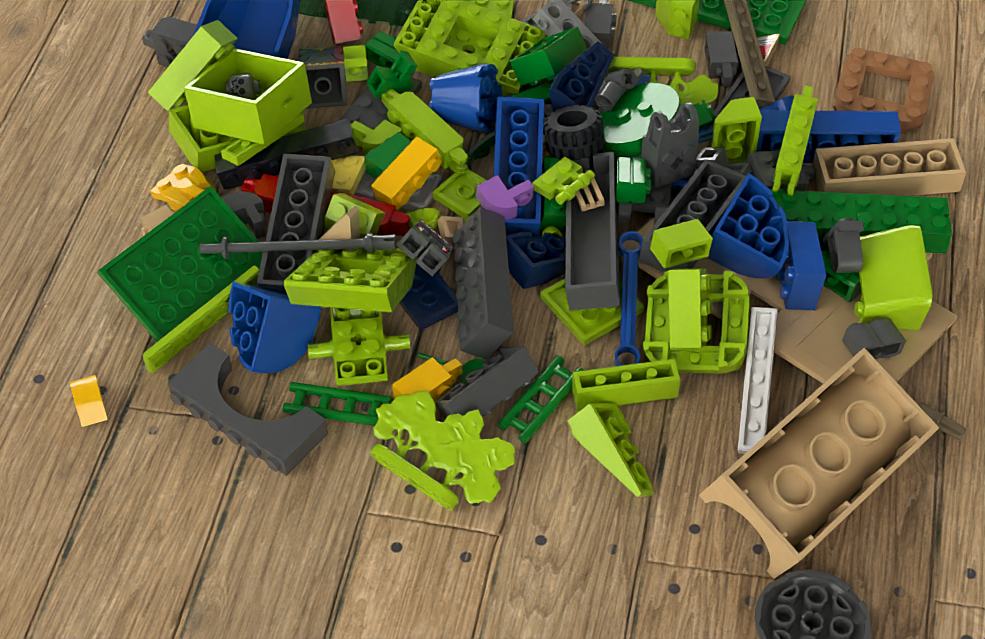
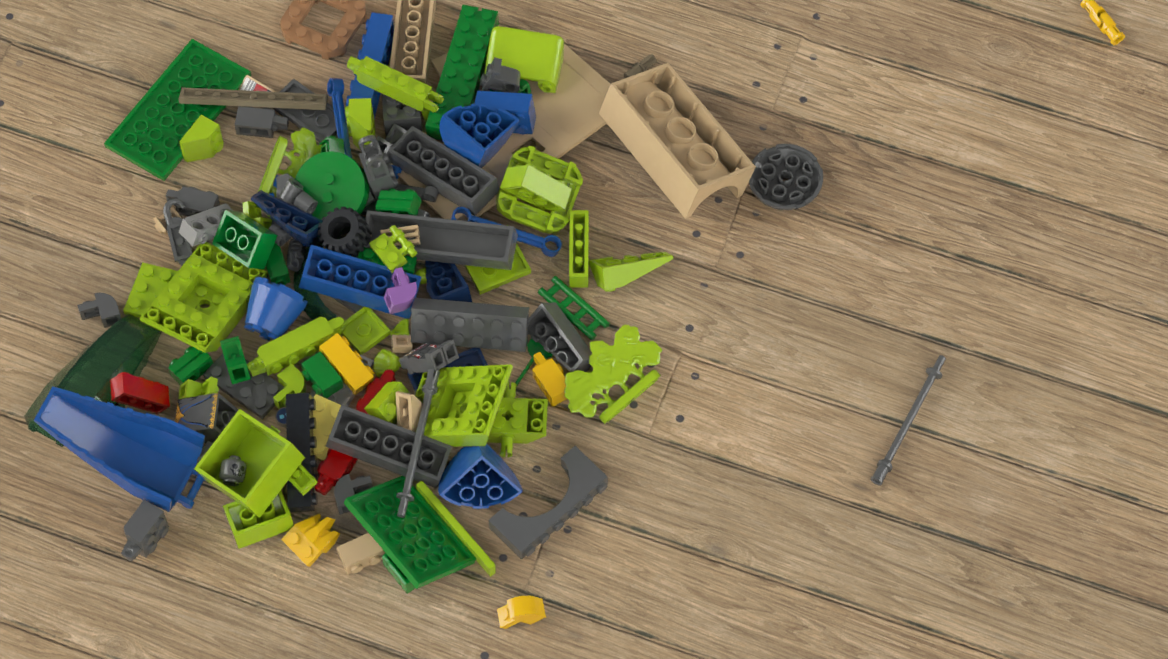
camera: 80 degrees left, 10 degrees up
lime brick [148,20,238,111] -> none
green bar [283,382,392,426] -> none
lime brick [650,219,713,269] -> none
white tile [738,307,778,454] -> none
dark grey brick [842,318,906,360] -> none

